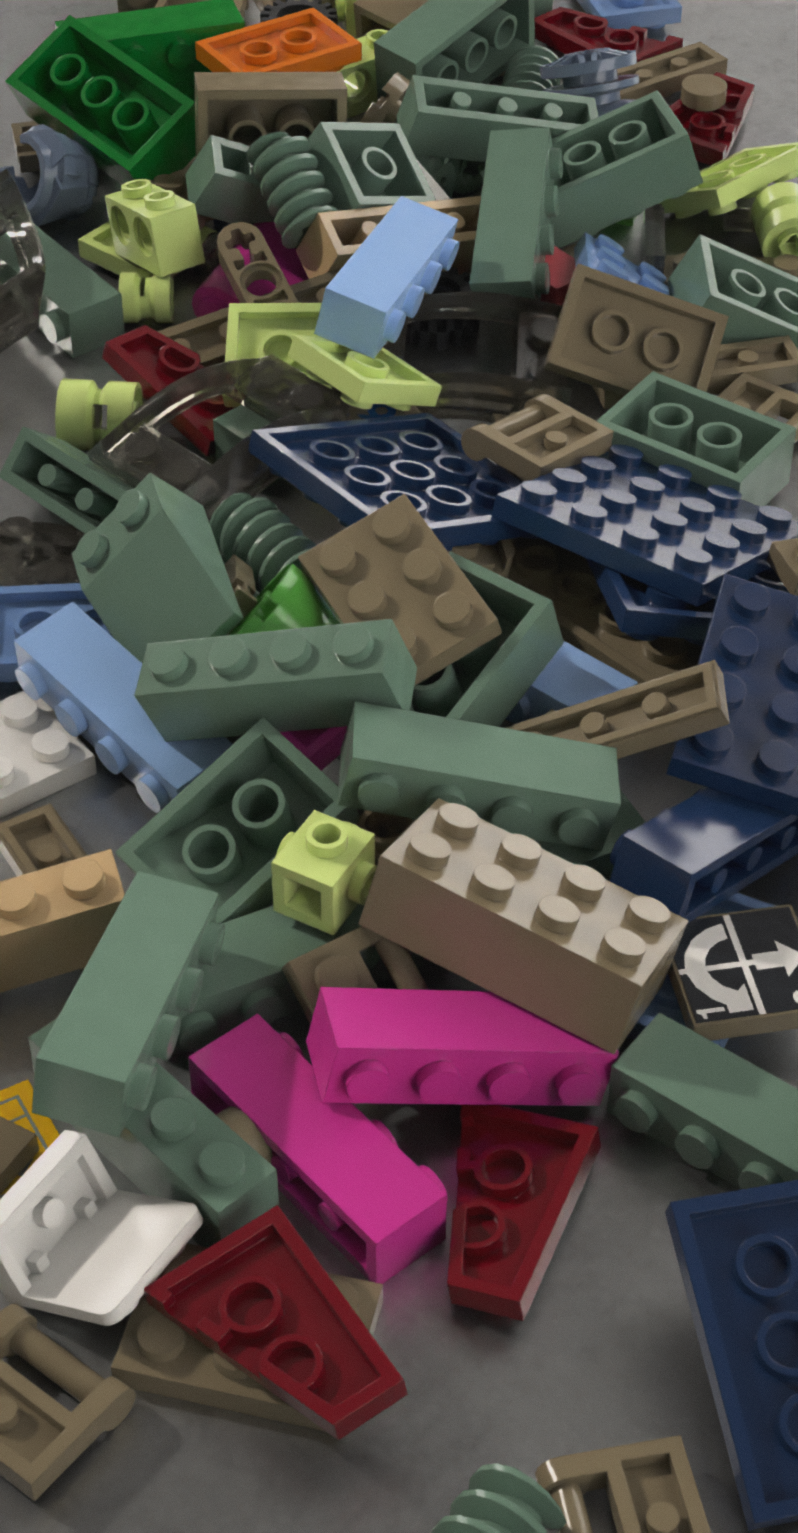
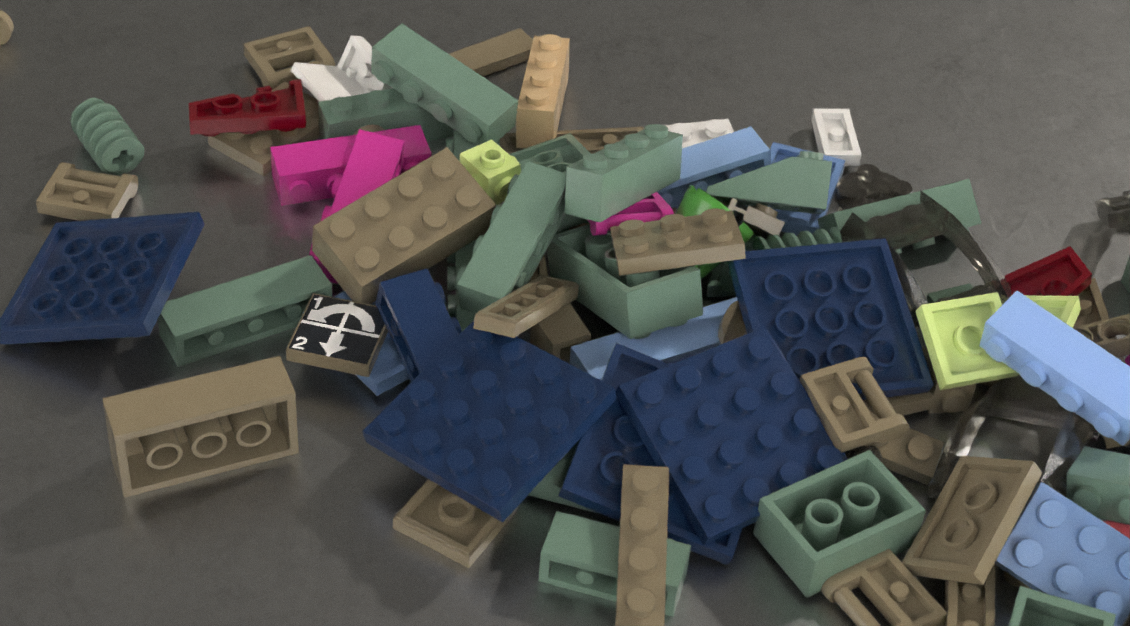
camera: 110 degrees right, 0 degrees up
yellowish green wheel [55,378,144,453] -> none
dark red wing [447,1105,601,1322] -> none

